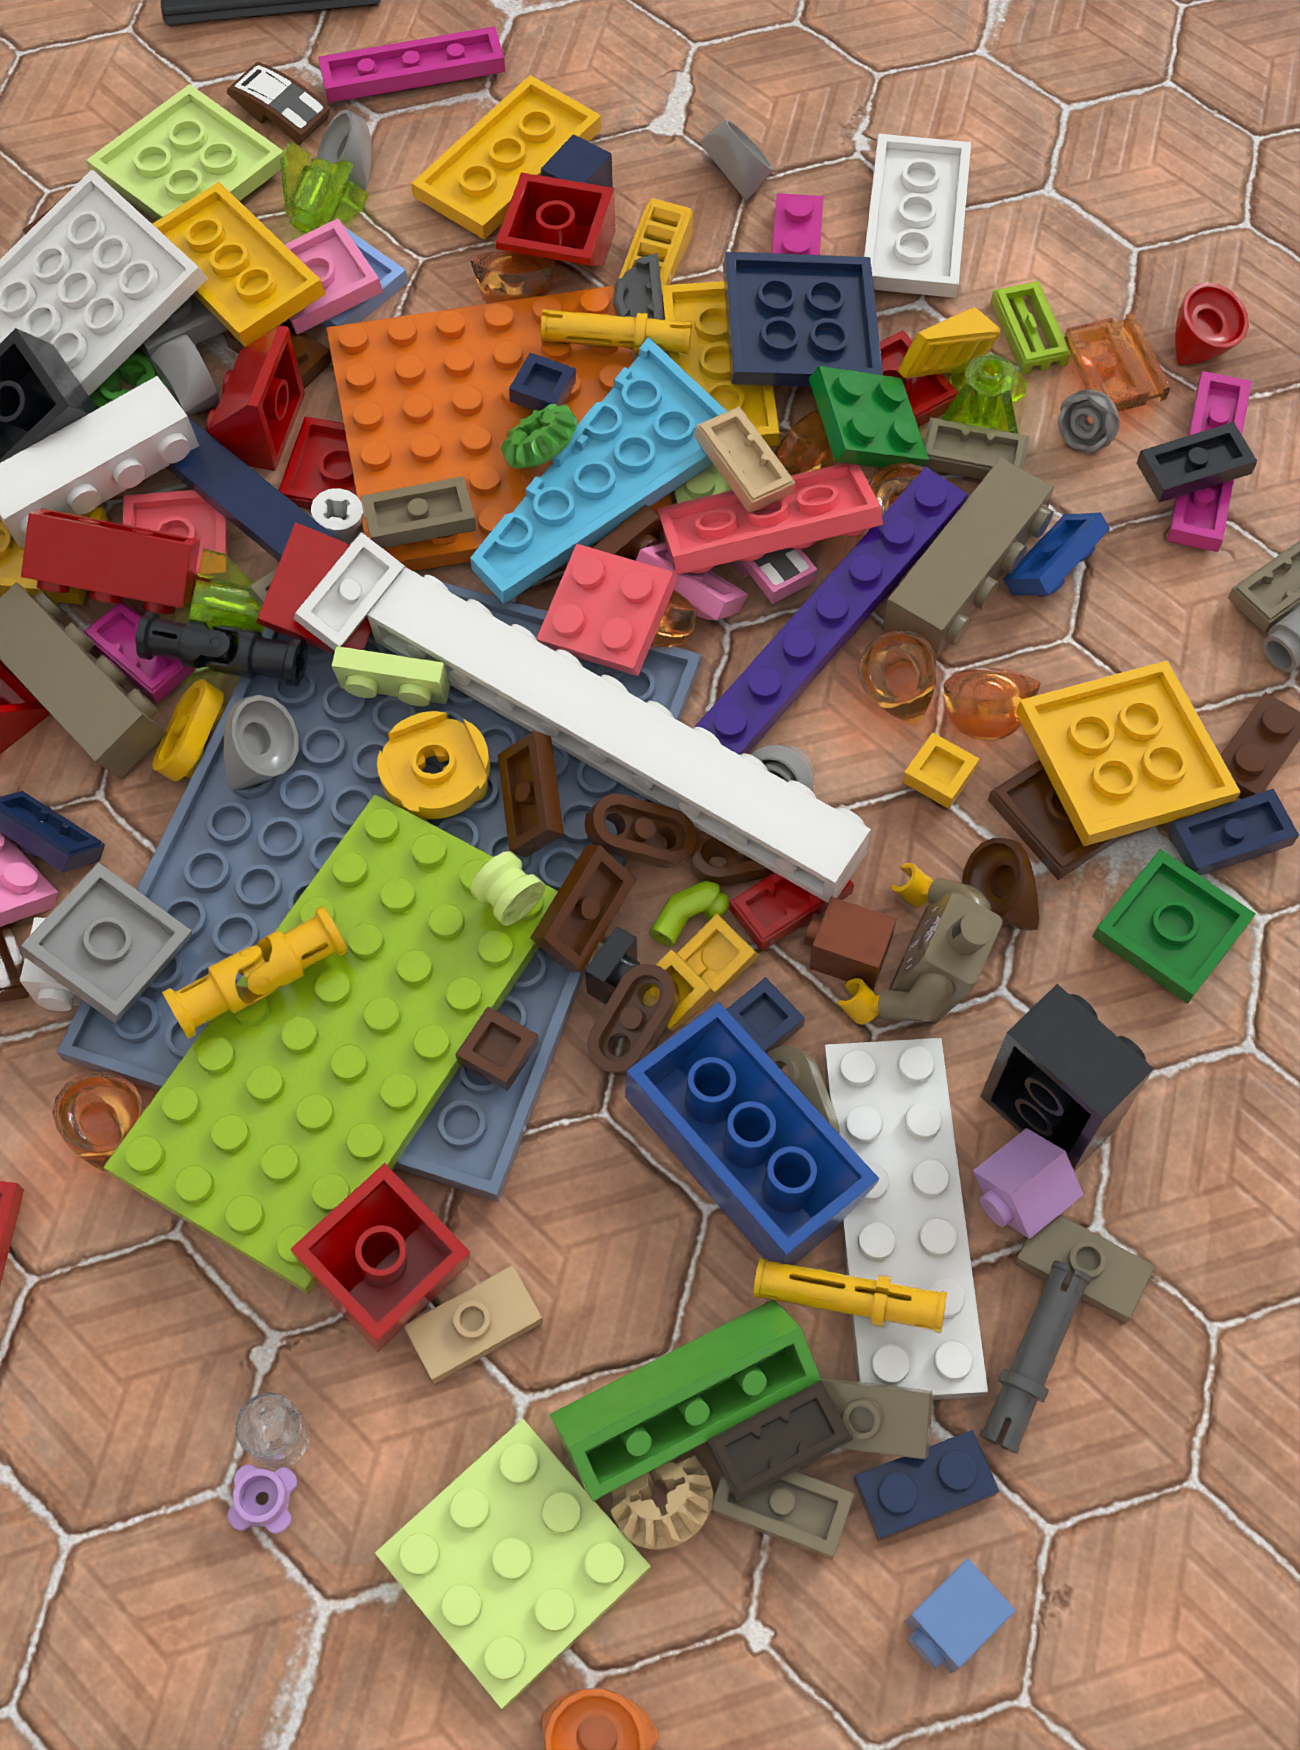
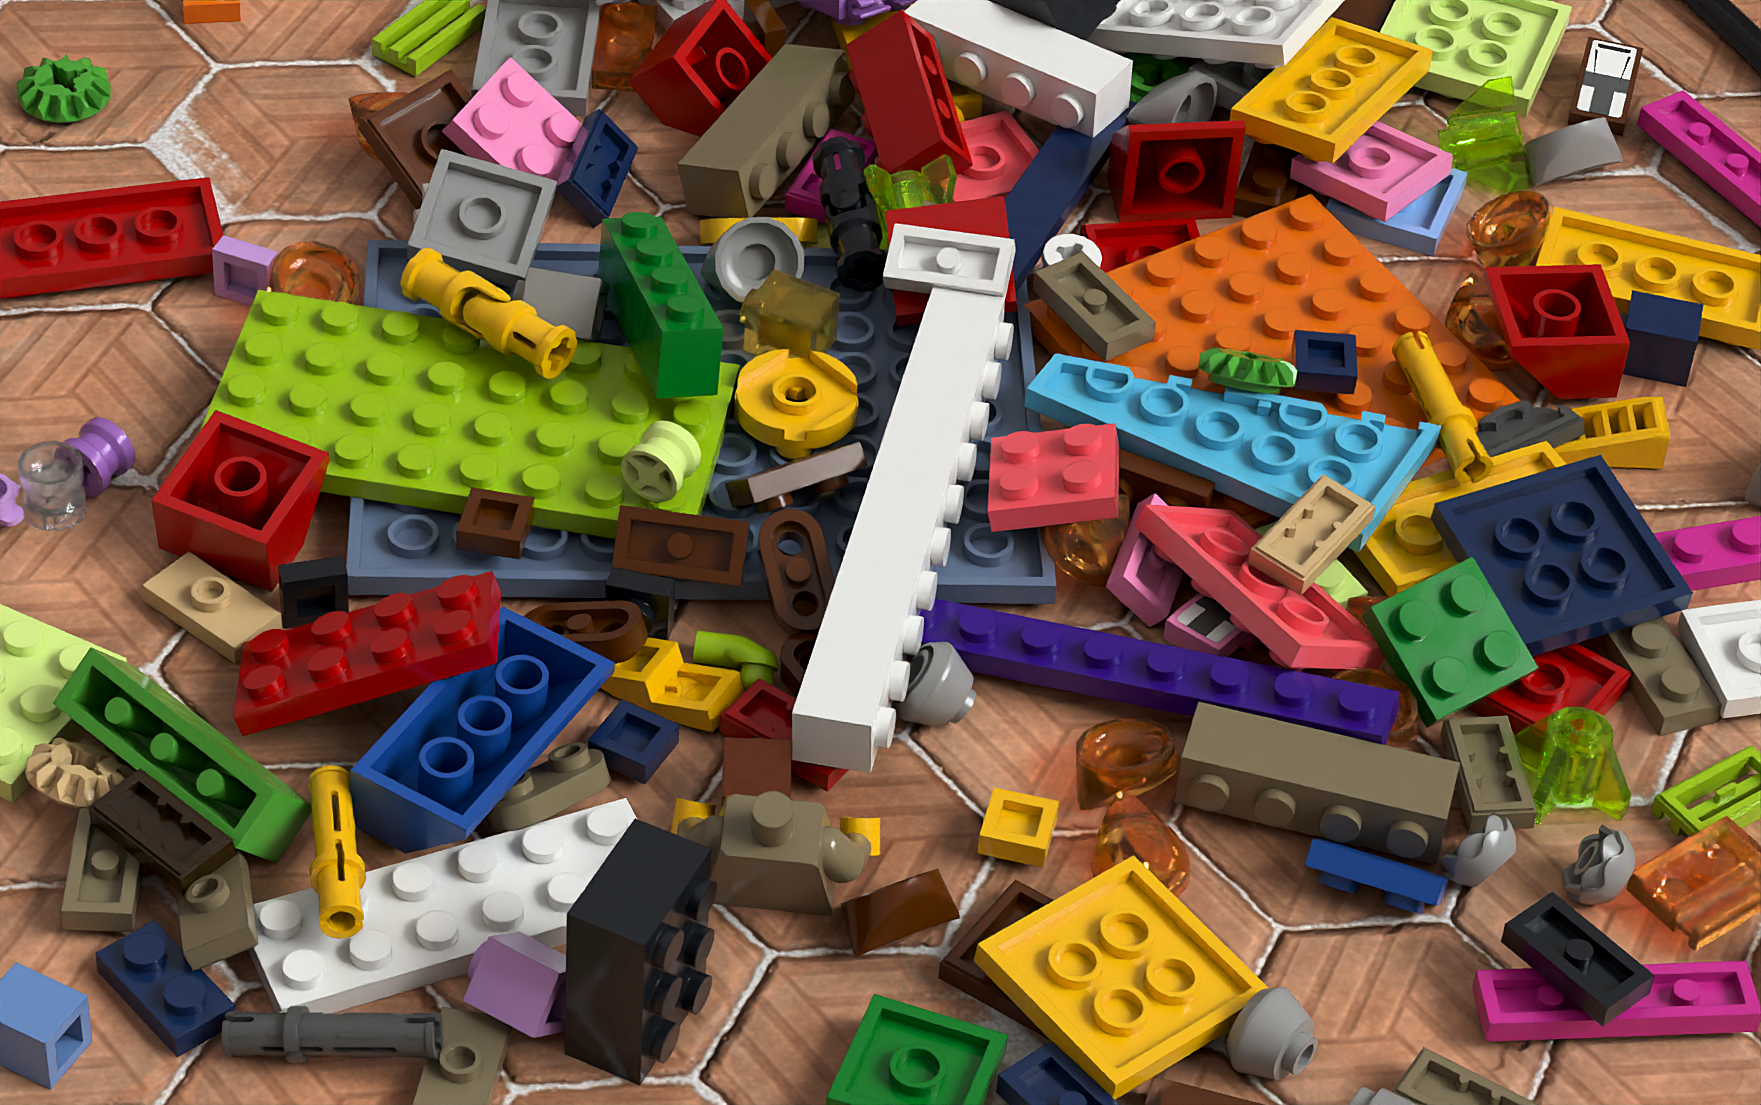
camera: 65 degrees right, 20 degrees down
yellowish green plate [331,646,451,706] -> none
yellow slope [898,307,1000,378] -> none
none -> medium lavender wheel [54,417,136,497]
none -> lavender plate [212,235,280,306]
none -> red plate [233,571,501,736]
none -> black plate [278,556,349,629]
none -> light grey brick [512,267,610,343]
none -> green brick [598,212,723,398]
none -> clear yellow brick [740,269,840,359]
none -> light grey cone [1226,987,1318,1080]
none -> light grey plate [1440,813,1517,887]
none -> clear orange piece [1466,191,1551,267]
none -> dark tan plate [1601,617,1722,736]

